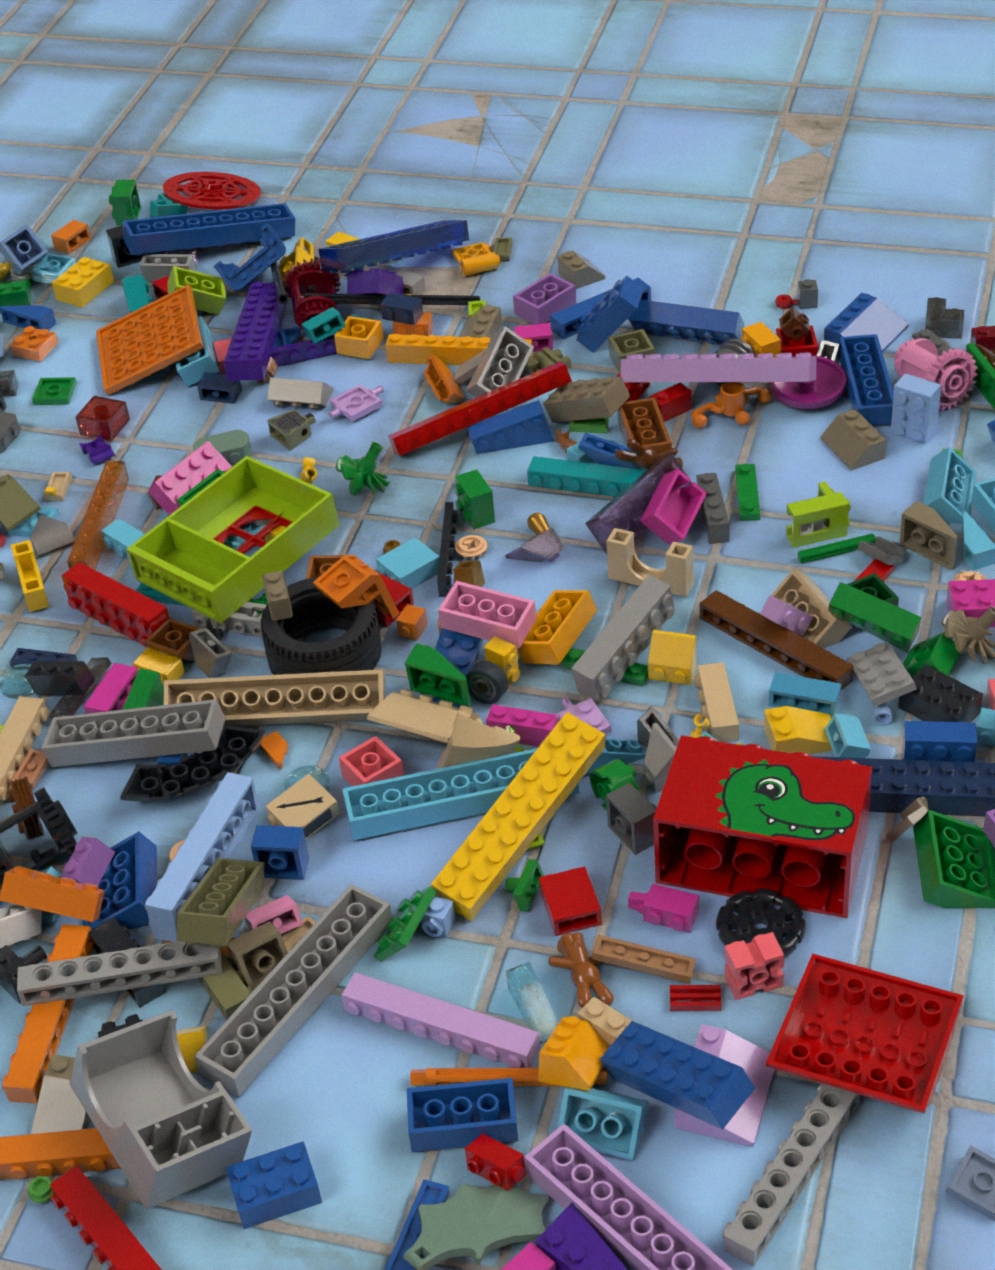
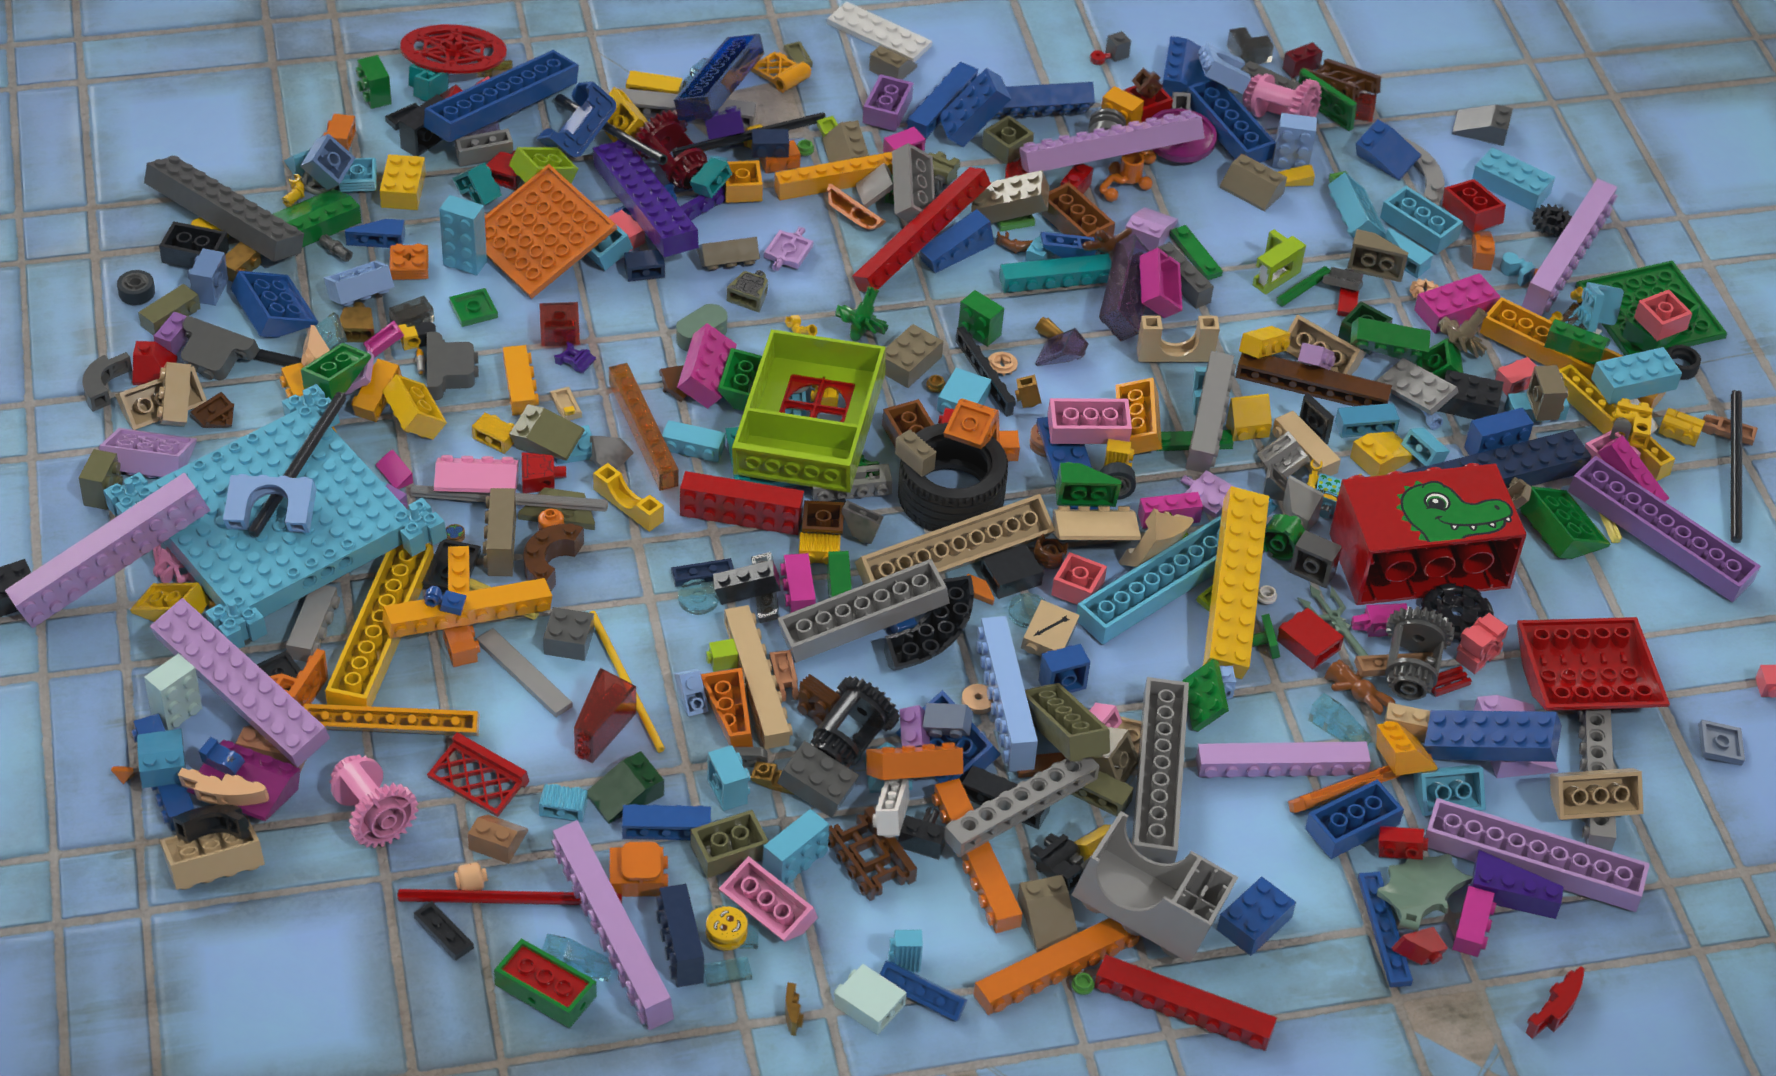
camera: 35 degrees left, 5 degrees up
none -> medium azure brick [439,195,487,275]
none -> light orange brick [503,345,539,416]
none -> bright green plate [797,139,814,156]
none -> white plate [827,1,932,63]
none -> dark tan brick [885,324,943,388]
none -> sand blue brick [923,703,973,738]
none -> black brick [980,544,1044,599]
none -> reddish brown hair [1033,534,1068,569]
none -> lavender slope [1125,207,1178,251]
none -> light blue arch [1198,42,1251,94]
none -> yellow brick [1239,326,1291,358]
none -> light grey slope [1257,431,1311,478]
none -> white plate [1258,585,1277,604]
none -> yellow slope [1279,165,1315,186]
none -> sand green piece [1297,585,1368,656]
none -> black tile [1299,393,1334,445]
none -> dark grey piece [1385,606,1455,700]
none -> tan slope [1550,768,1643,820]

